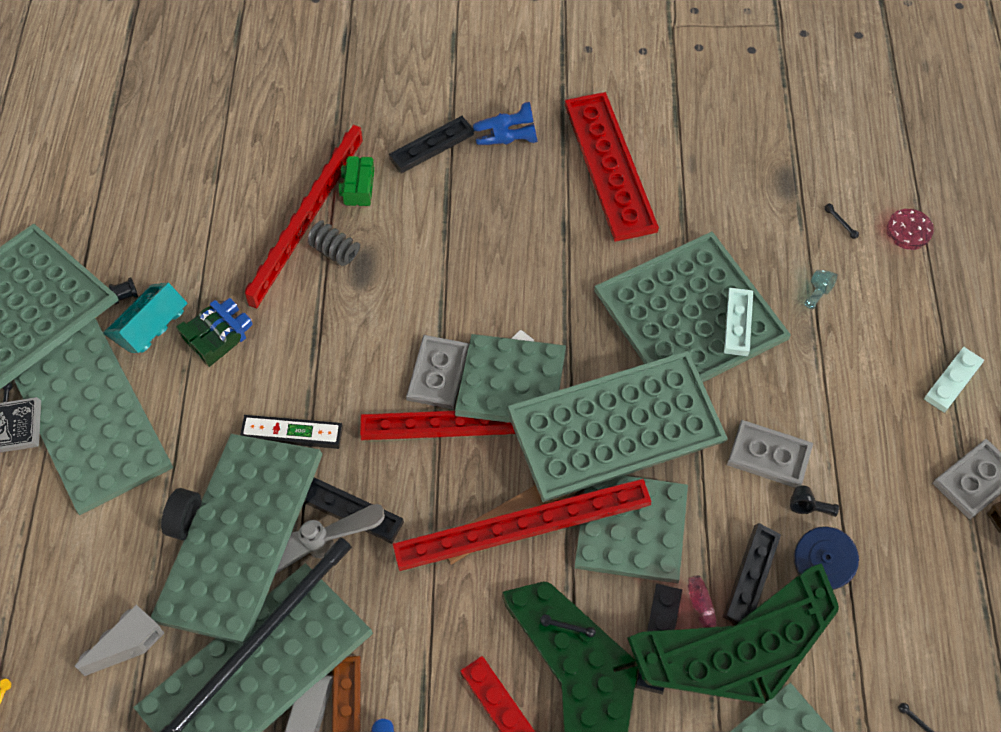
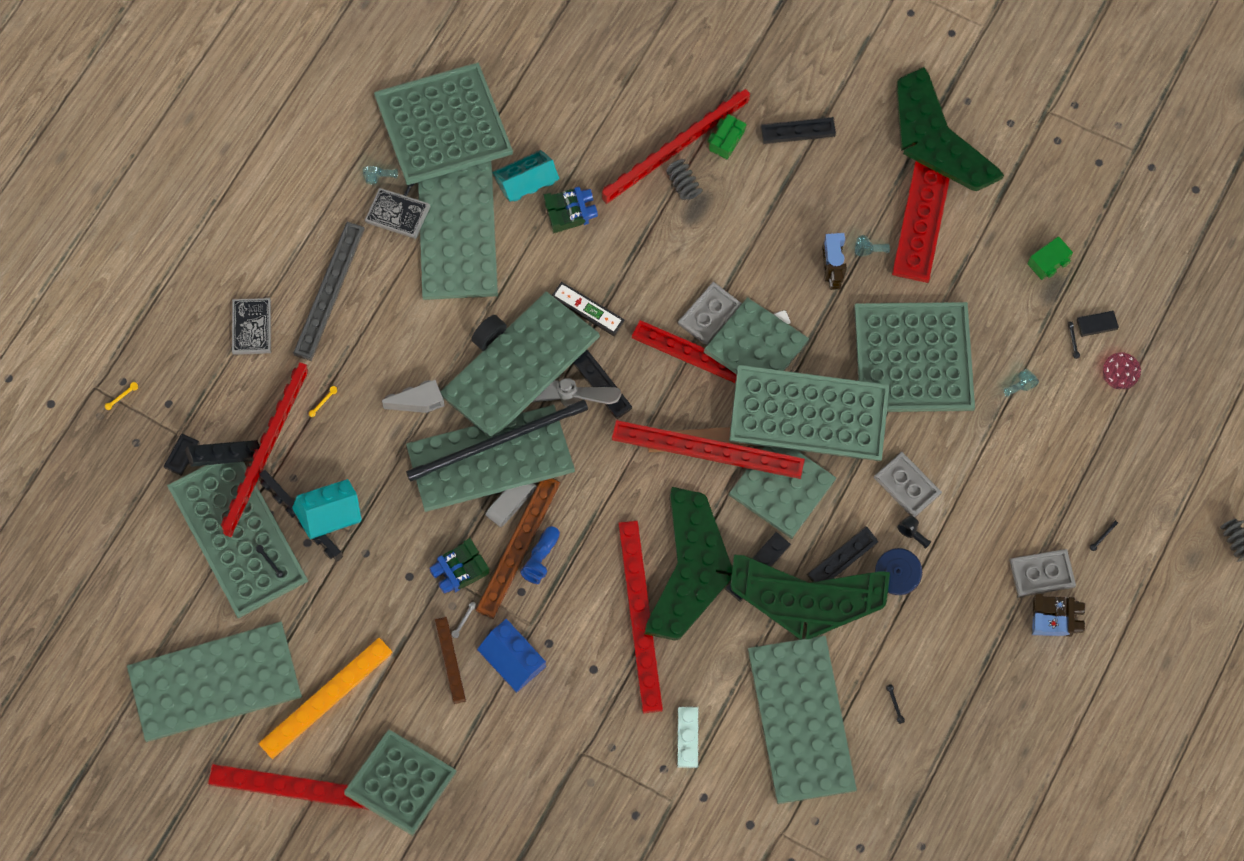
camera: 25 degrees right, 10 degrees up
black bush [108,277,138,304] -> none
blue piece [473,102,538,145] -> none
black hinge [540,615,596,638] -> none
clear pink tile [688,575,716,628] -> none
light aqua plate [724,288,753,356] -> none
light aqua plate [924,347,984,413] -> none
none -> hips [822,233,847,290]
none -> clear light blue bar [854,235,890,256]
none -> dark green wing [896,67,1004,191]
none -> green brick [1027,236,1073,280]
none -> black tile [1077,311,1119,337]

